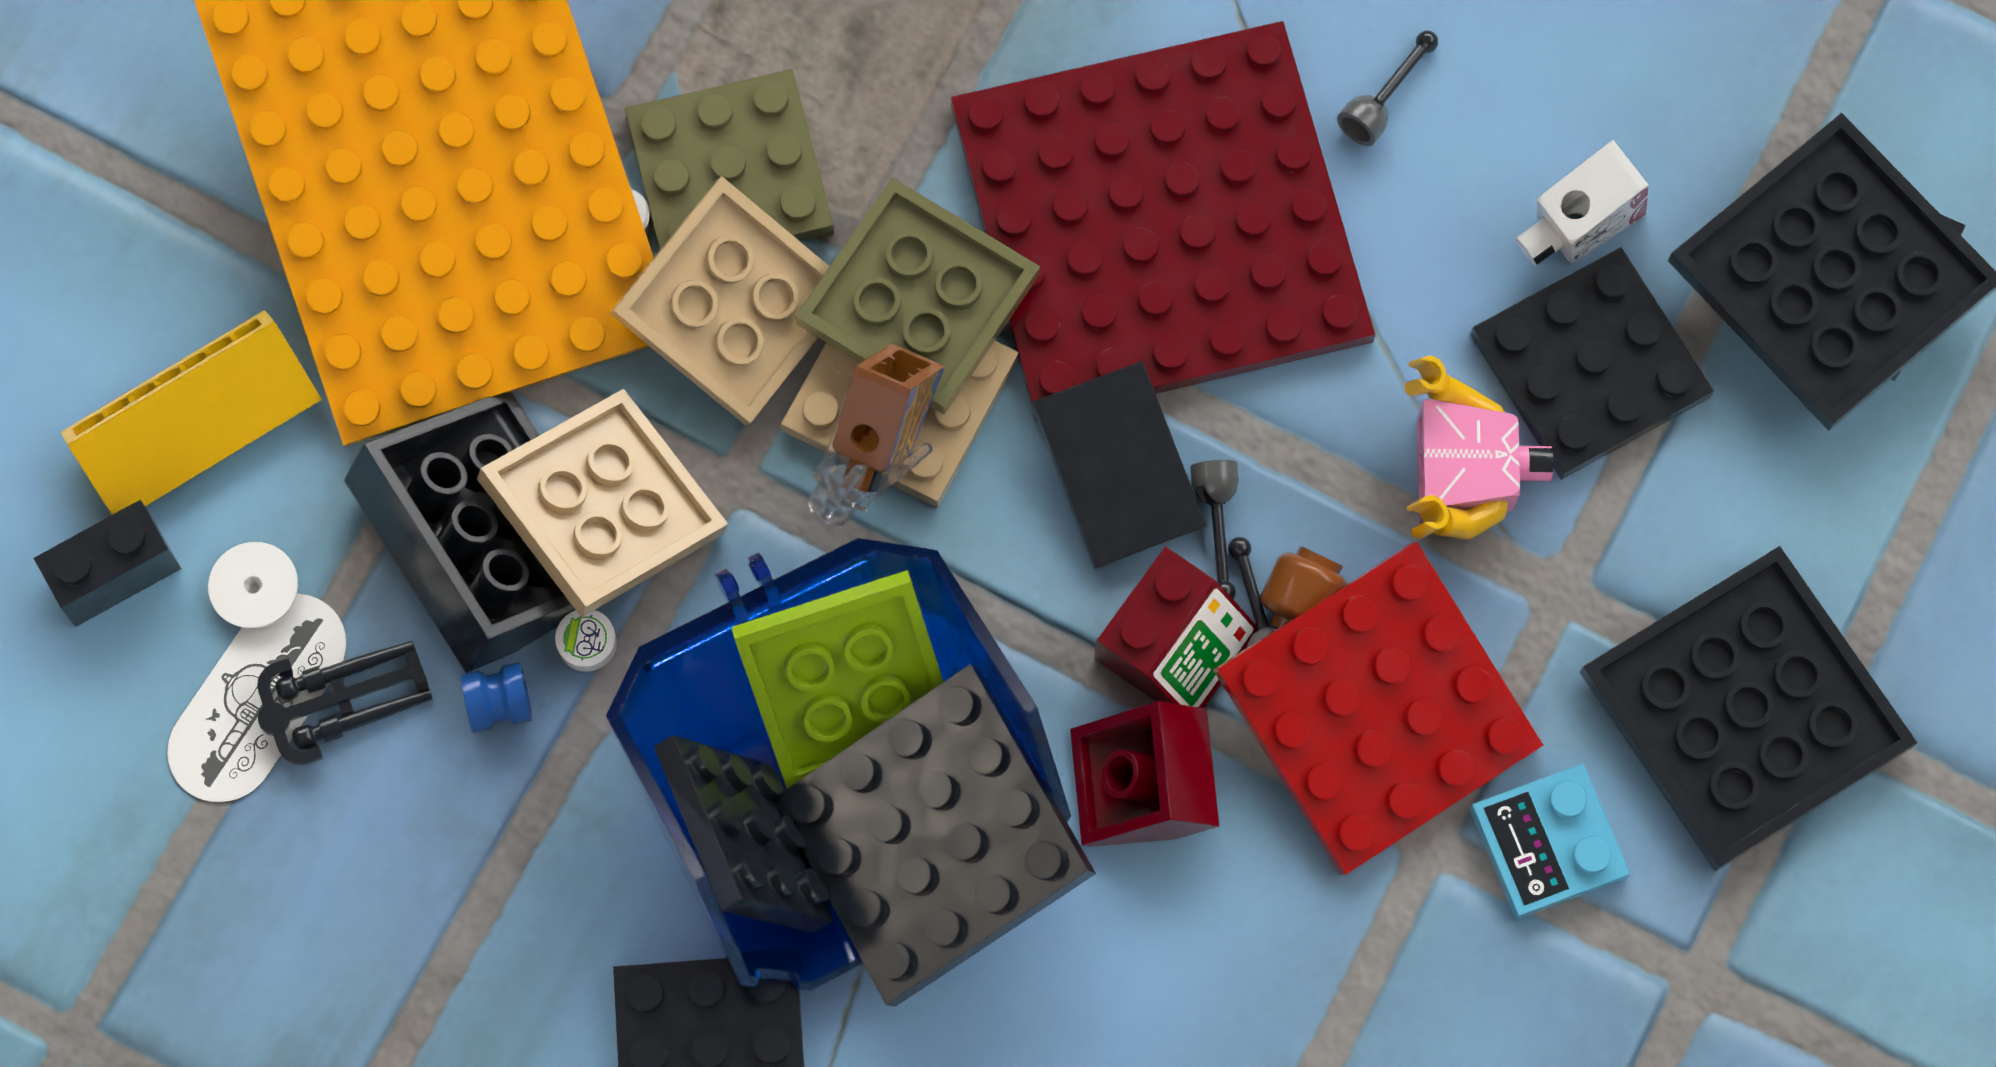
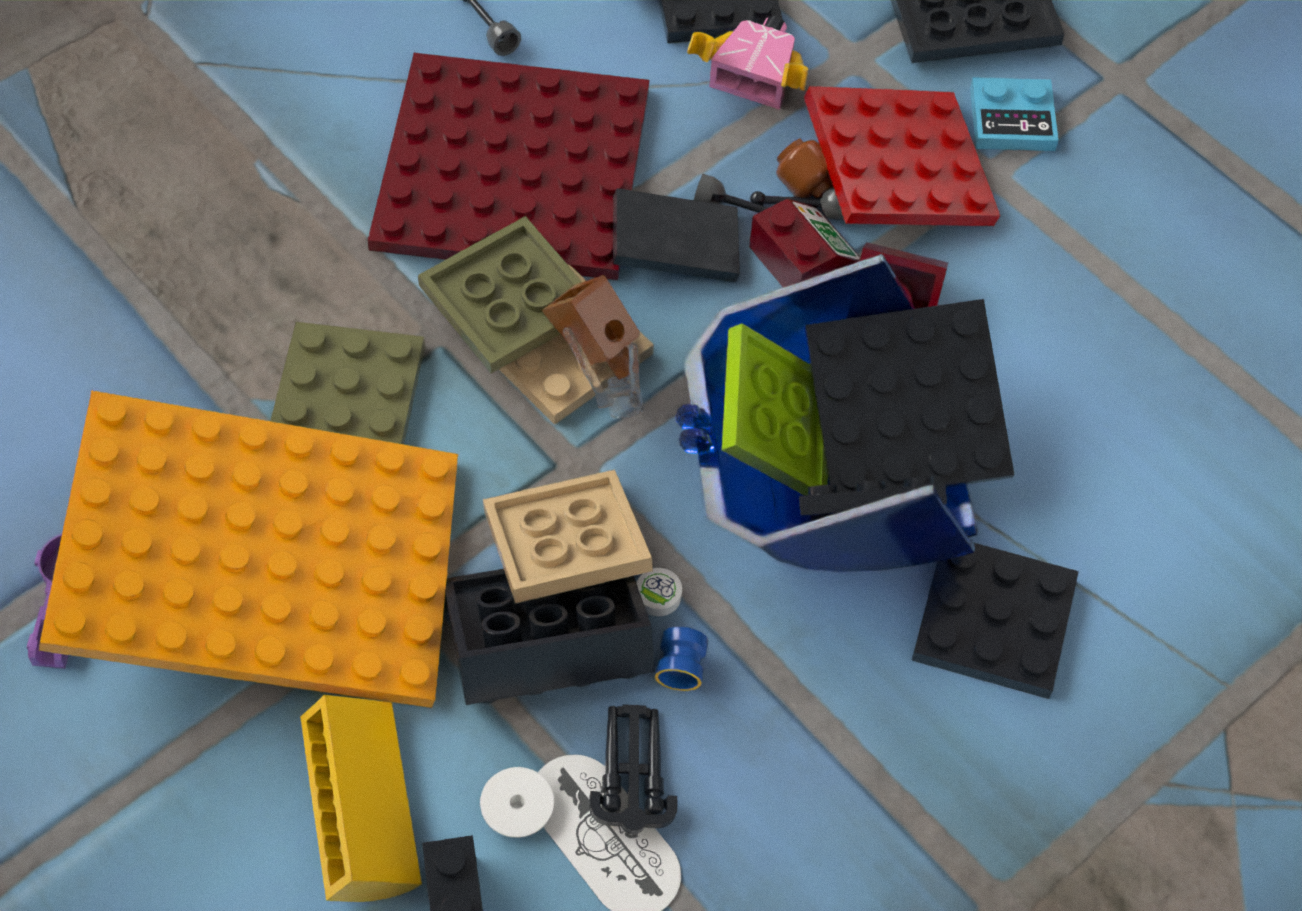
camera: 70 degrees left, 15 degrees down
tan plate [609,176,830,426] -> none

